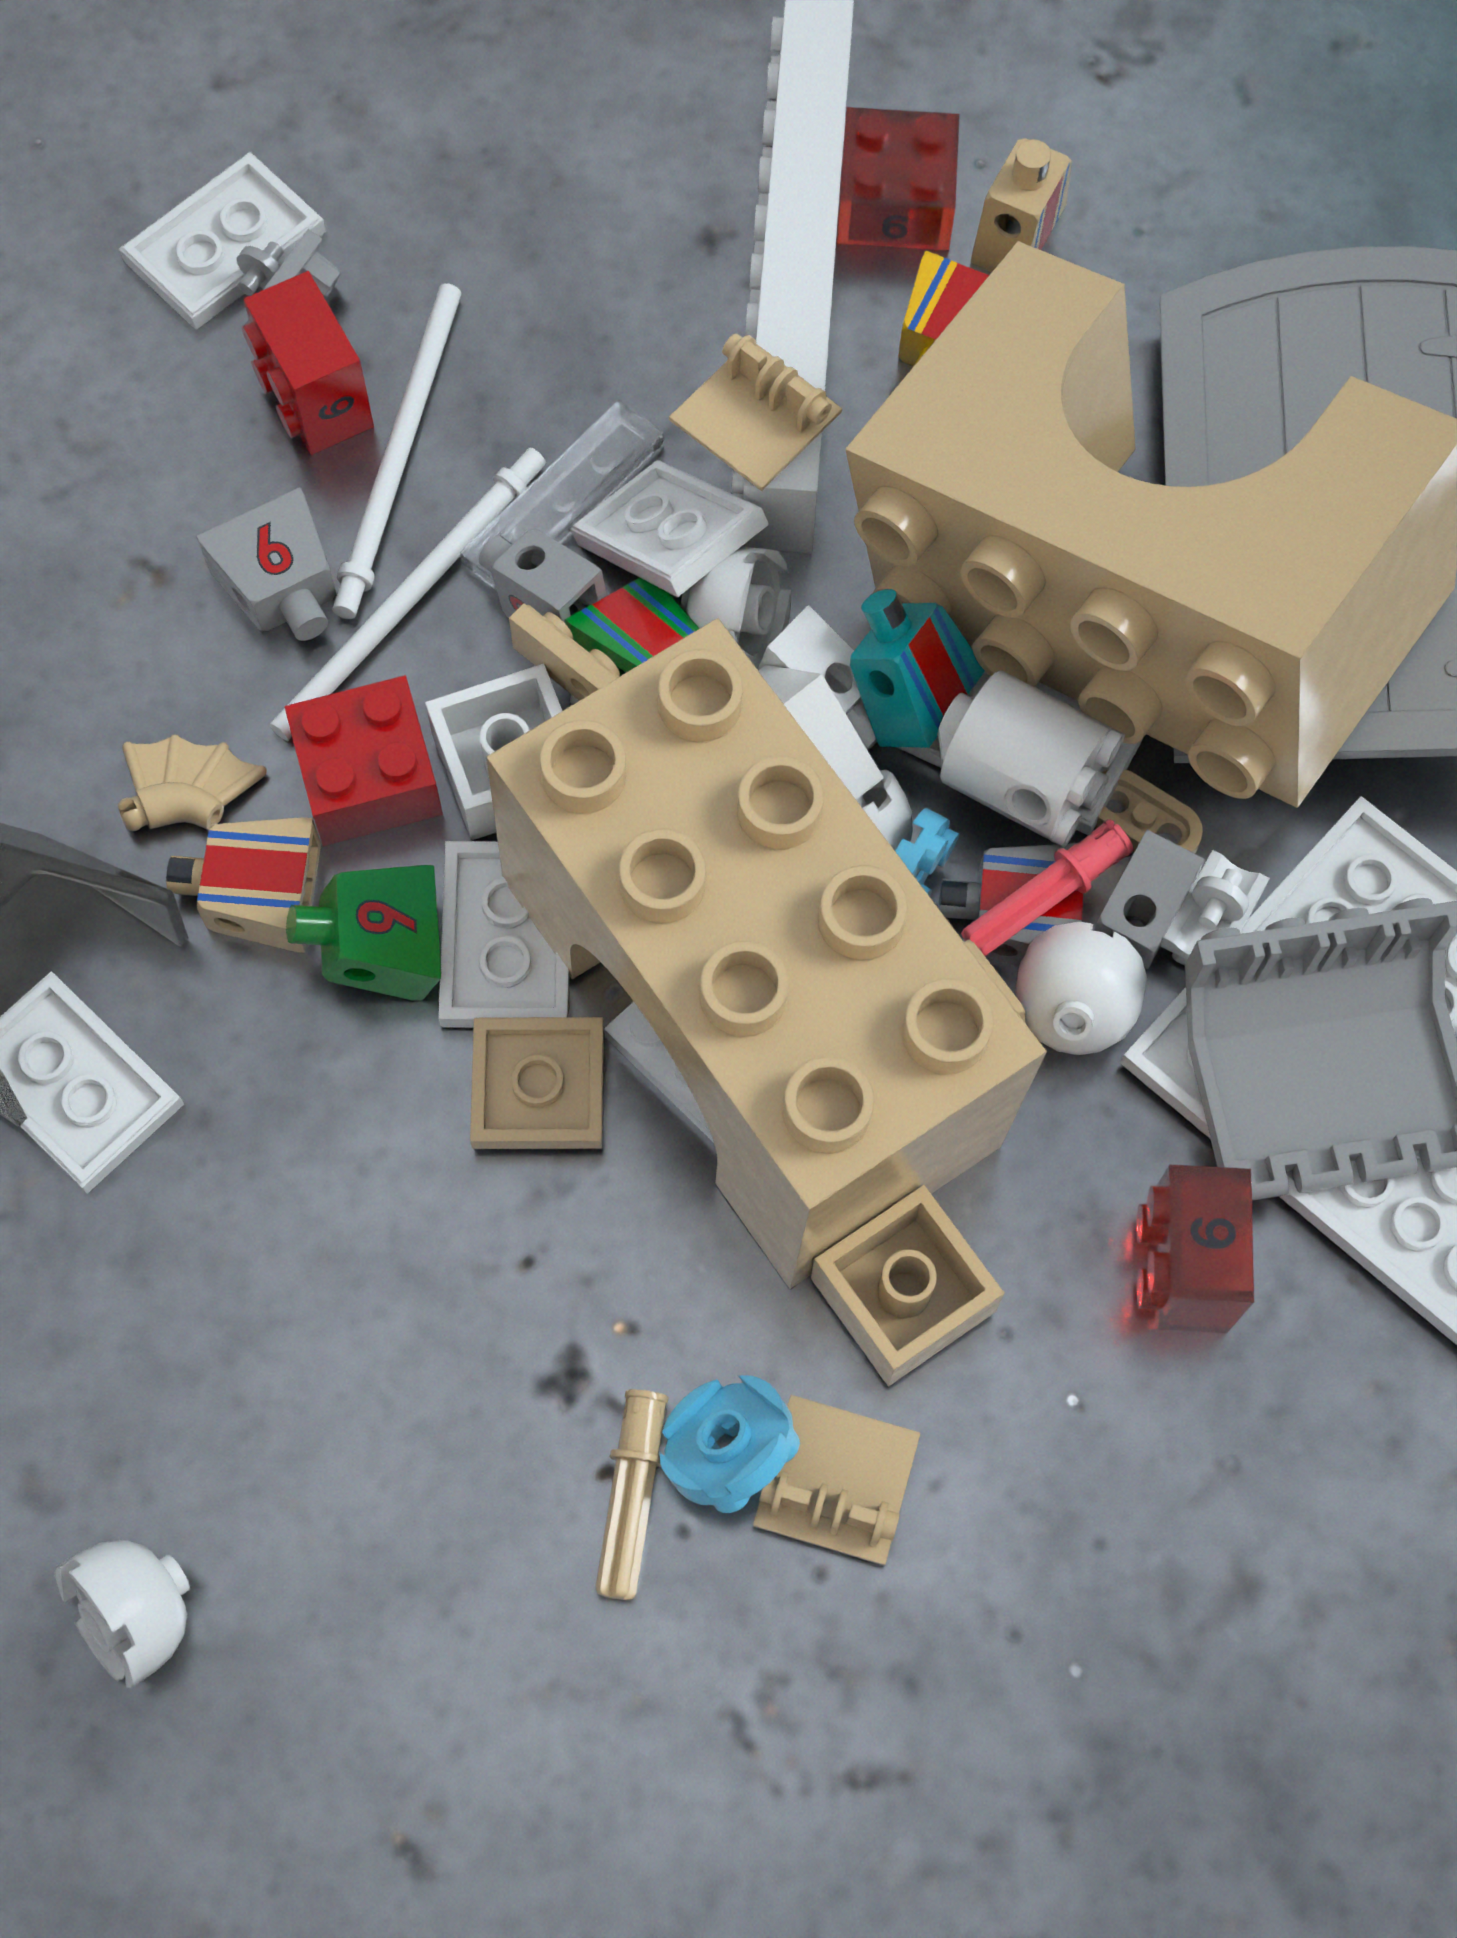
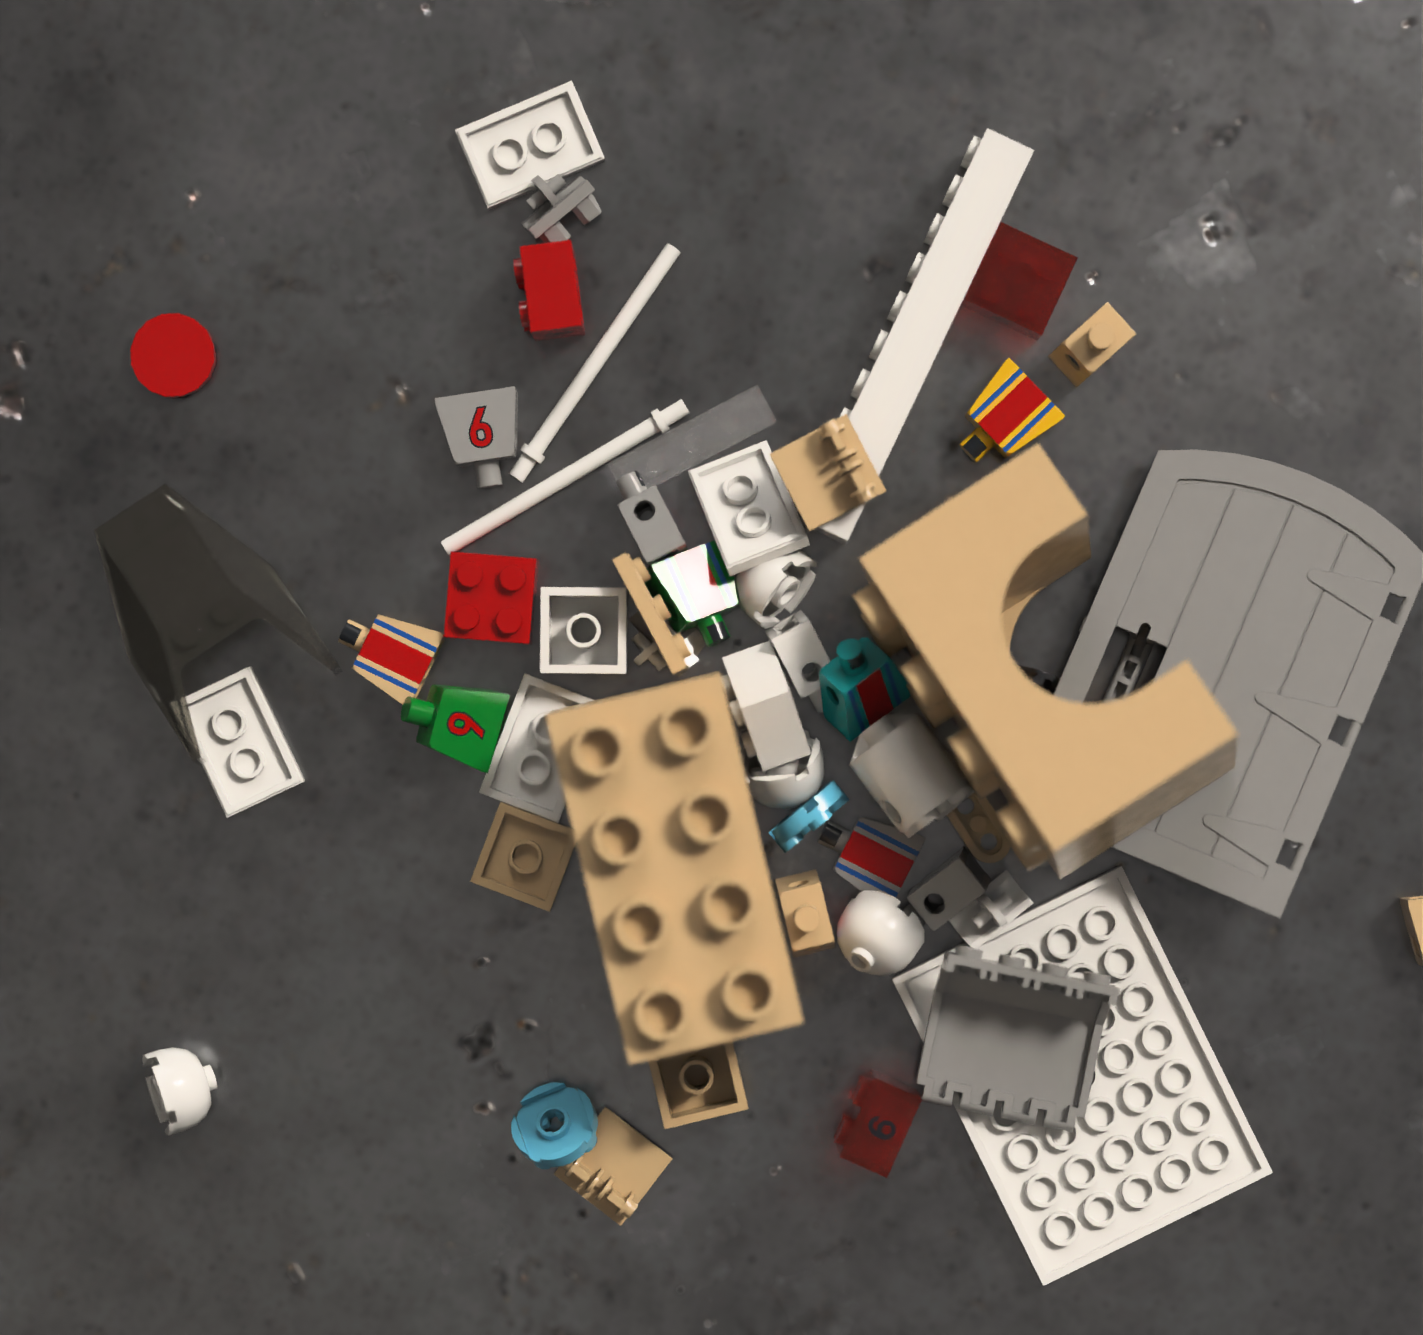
camera: 25 degrees right, 20 degrees up
tan arm [118,734,267,831] -> none
tan axle [595,1389,669,1600] -> none
coral axle [961,819,1133,956] -> none

